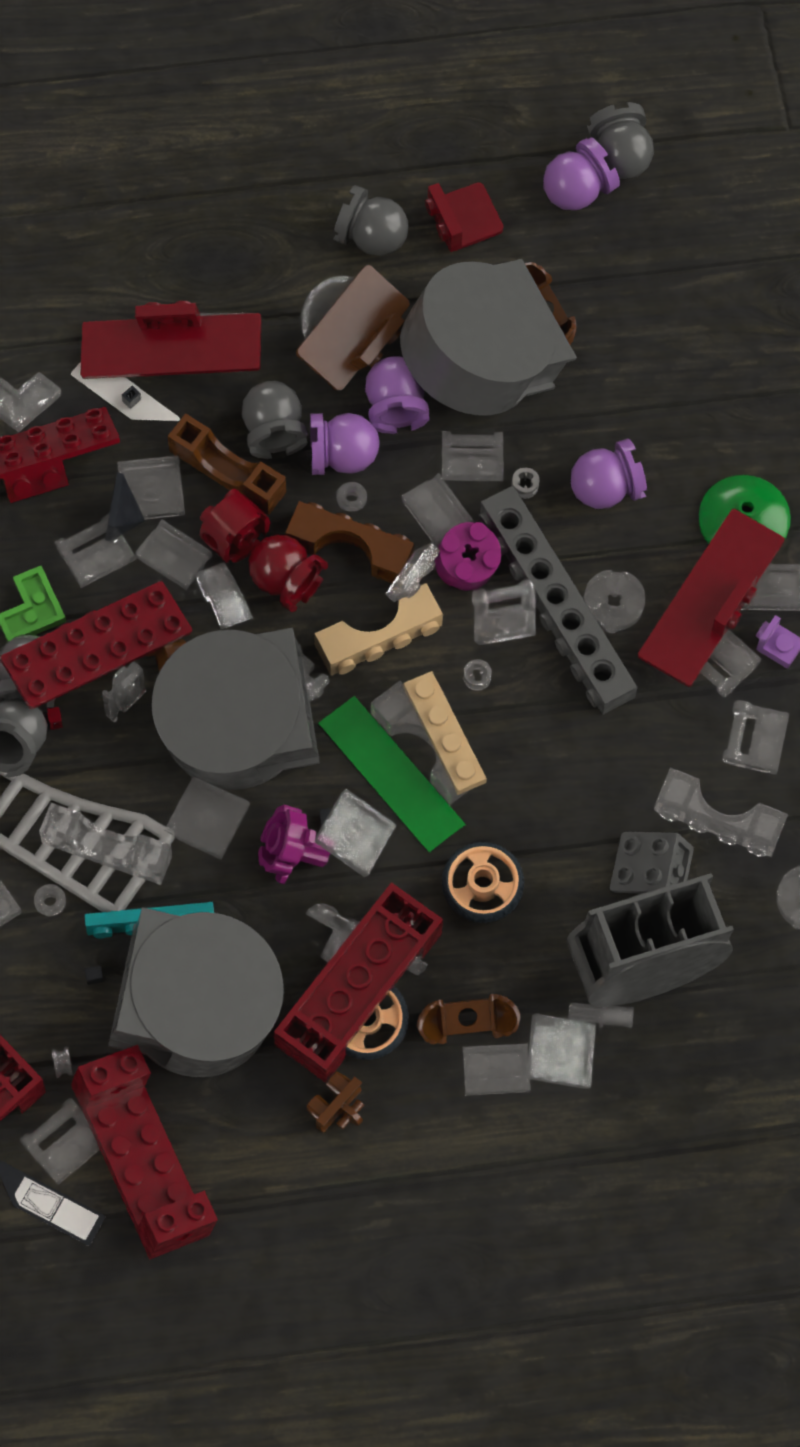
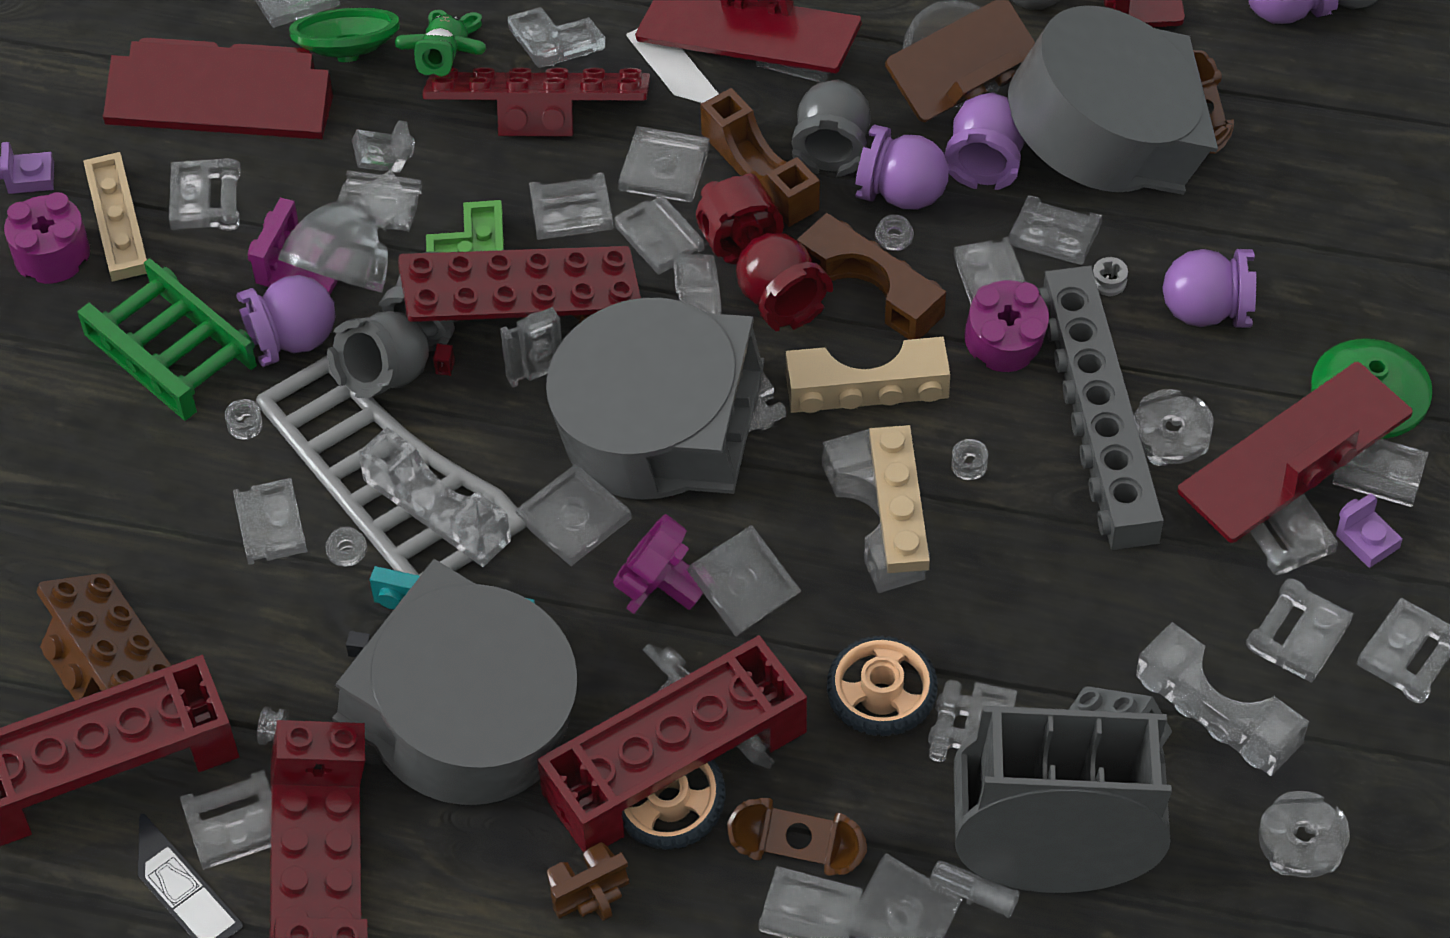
camera: 25 degrees right, 15 degrees down
black slope [105,472,145,541] -> none
black piece [121,385,141,409] -> none
green sticker [318,696,466,852] -> none
clear plate [386,543,440,602] -> none
clear plate [472,580,535,645] -> none
none -> clear plate [928,680,1017,762]

